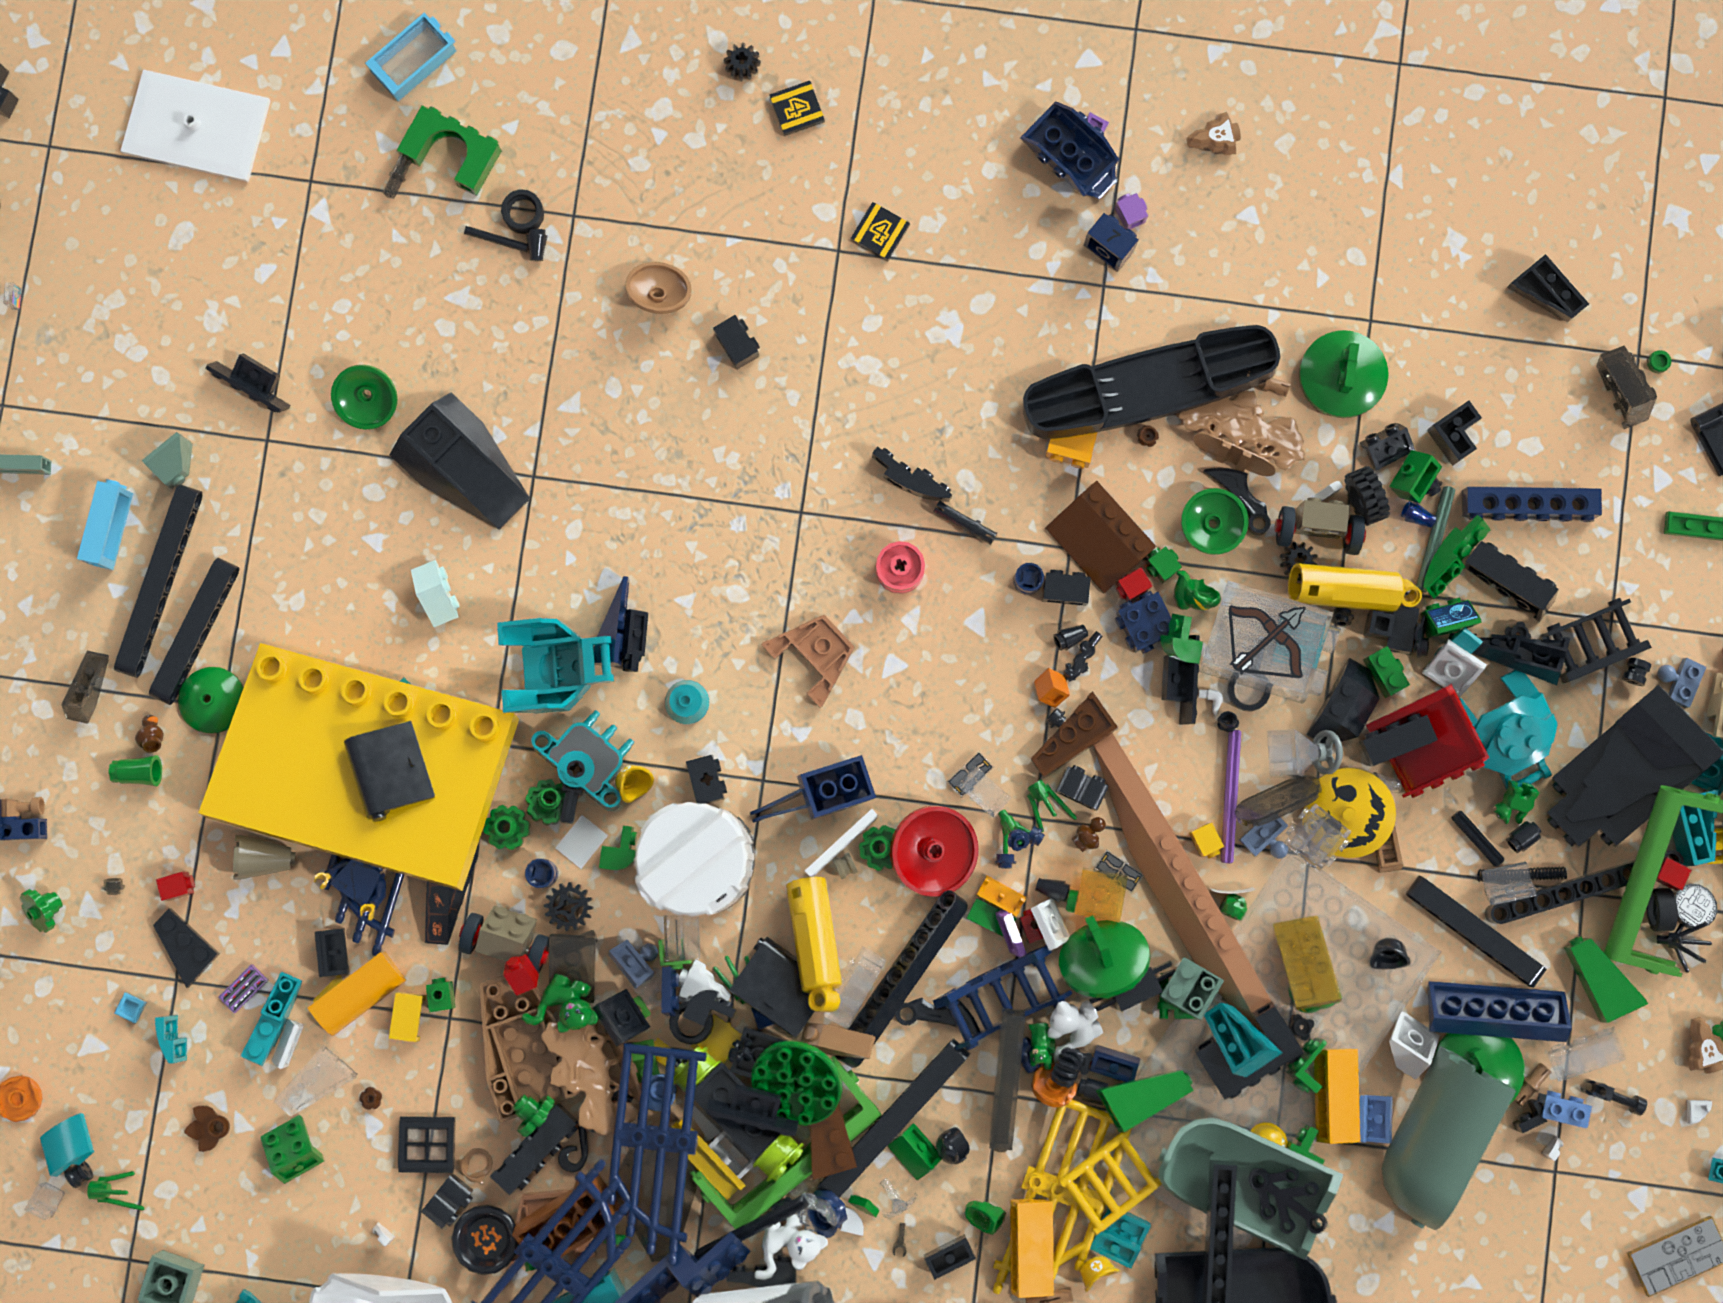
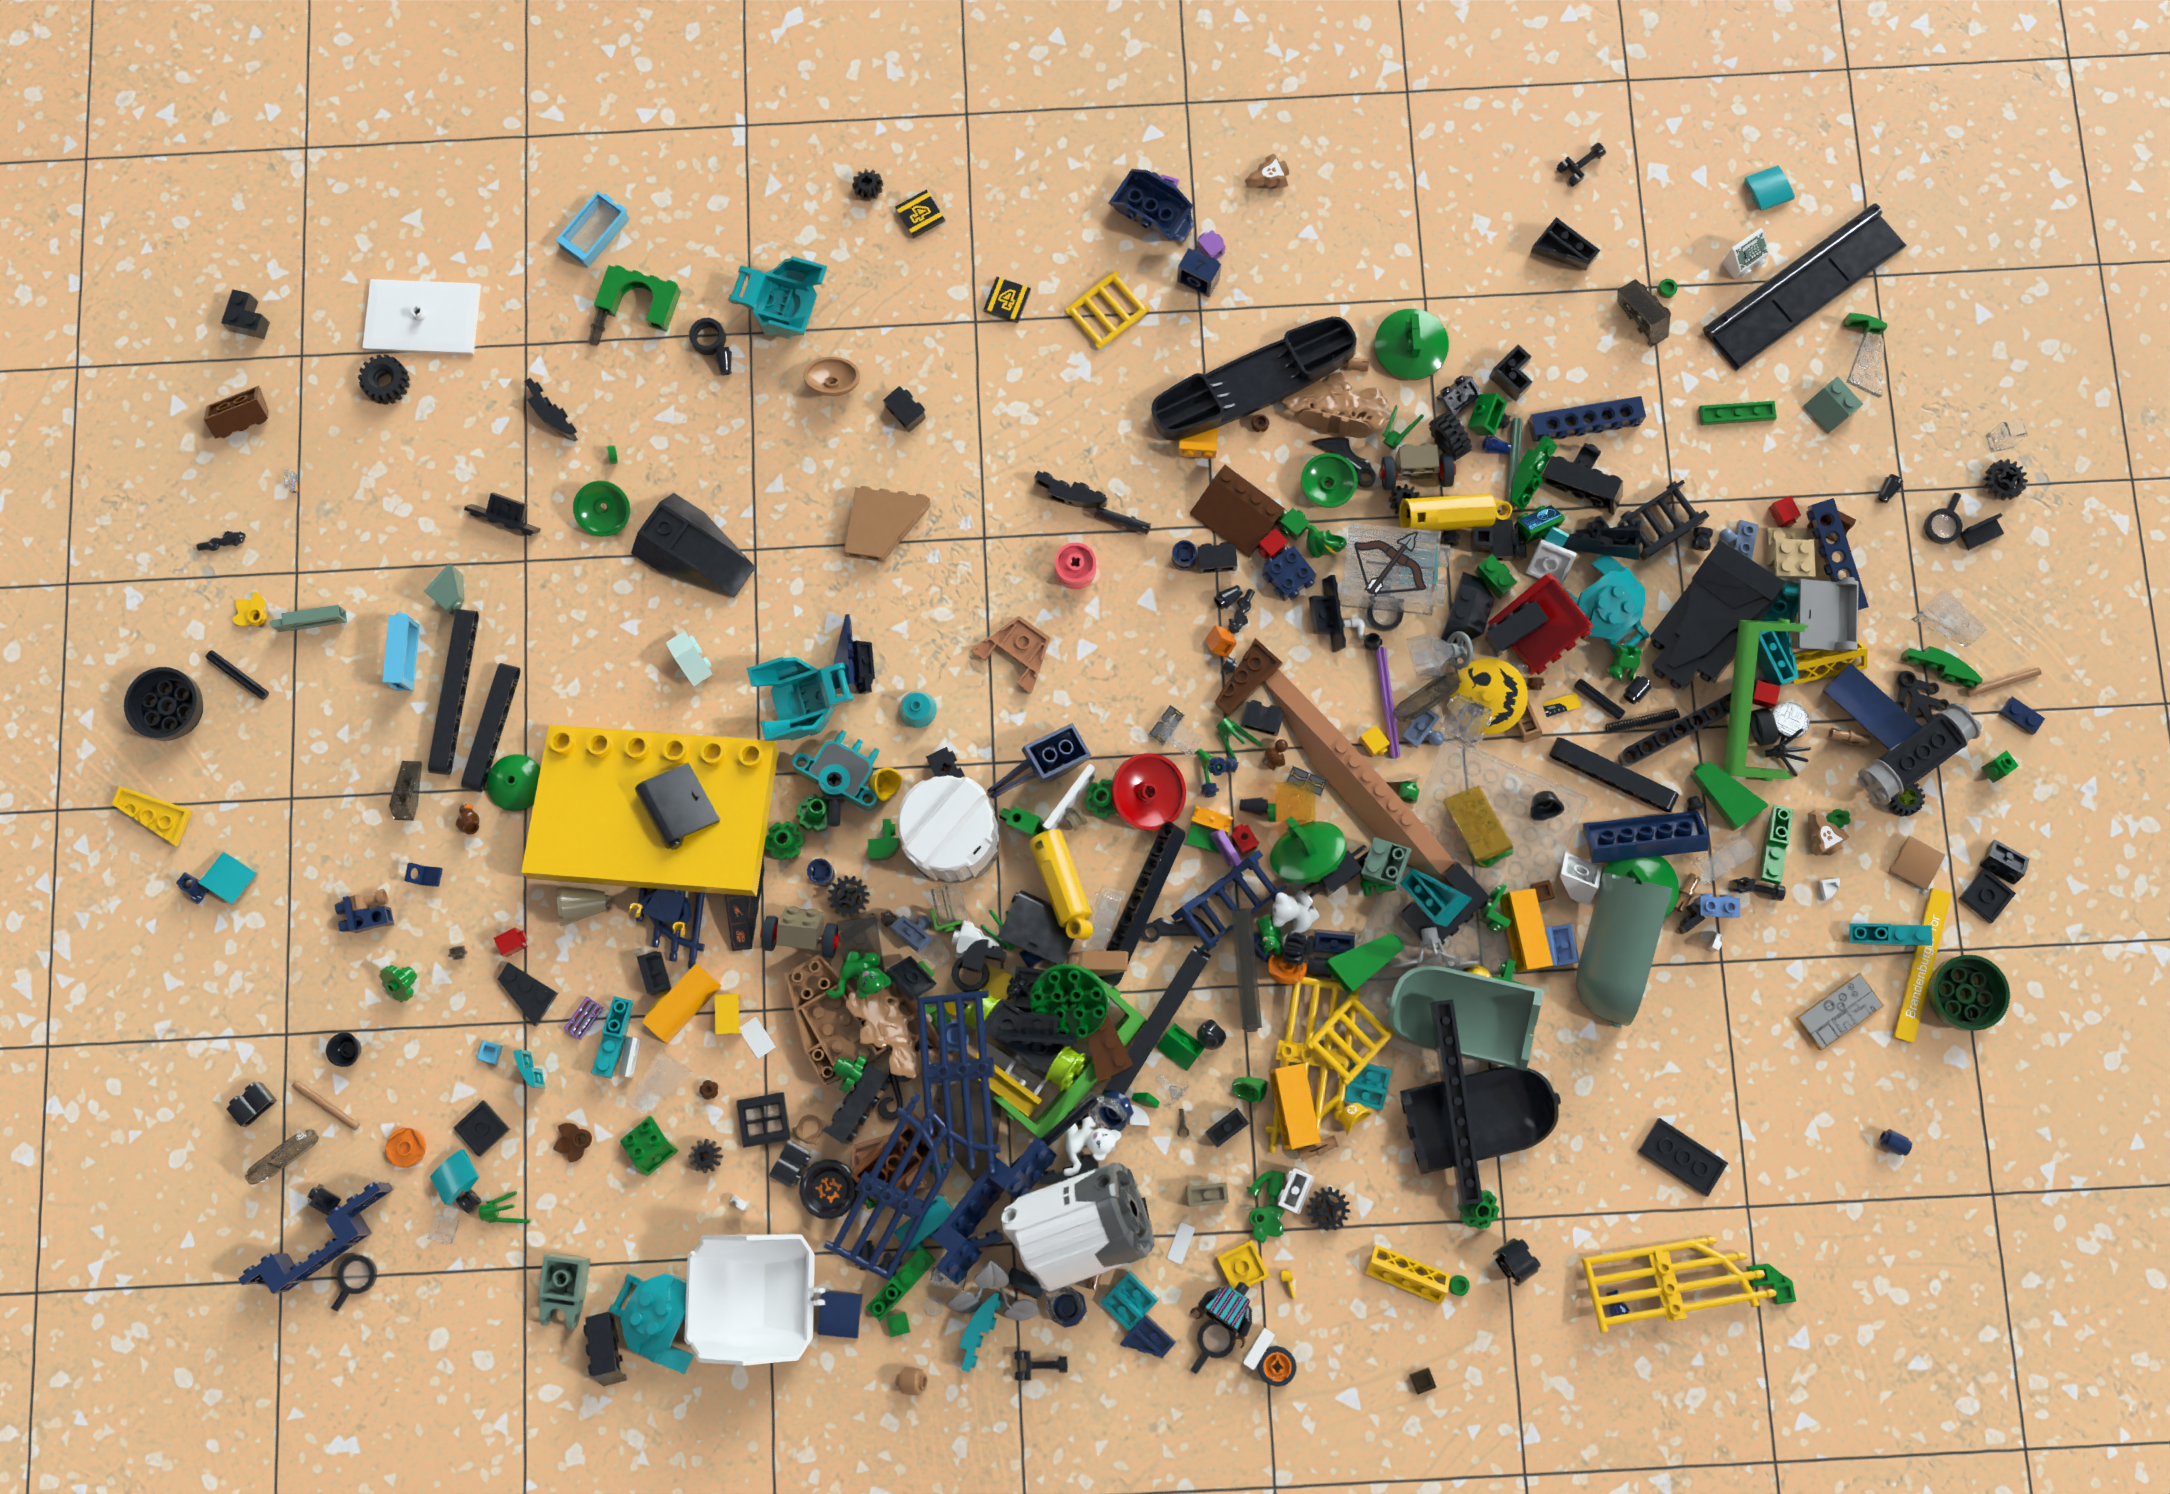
camera: 10 degrees left, 5 degrees down
green plant [108,755,162,787] -> none
green brick [426,978,456,1012] -> none
black bar [464,226,529,253] -> none
red brick [503,954,539,996] -> none
white sticker [556,815,608,869] -> none
dark blue plate [661,967,679,1016] -> none
white tile [1031,898,1070,951] -> none
green brick [1161,613,1203,664] -> none
black plant [1248,1167,1327,1234] -> none
black plate [1289,1014,1315,1041] -> none
white tile [1314,481,1343,501] -> none
clear panel [1482,862,1536,906] -> none
none -> black tyre [358,354,410,405]
none -> dark blue bracket [404,862,443,887]
none -> black tile [453,1100,510,1157]
none -> black slope [524,377,578,441]
none -> green tile [607,445,618,464]
none -> black gear [689,1139,723,1173]
none -> teal piece [728,256,828,340]
none -> white sticker [740,1017,776,1059]
none -> medium nougat slope [844,486,931,562]
none -> clear smoke plate [880,909,897,927]
none -> green torso [999,806,1044,839]
none -> yellow bar [1064,270,1150,350]
none -> green plant [1382,405,1424,450]
none -> light grey plant [1387,927,1479,970]
none -> reddish brown plate [1526,677,1546,690]
none -> reddish brown tile [1530,879,1555,903]
none -> yellow sticker [1542,693,1581,717]
none -> black bar [1556,142,1606,187]
none -> black bracket [1573,443,1601,469]
none -> black piece [1687,796,1704,812]
none -> slope [1760,805,1793,885]

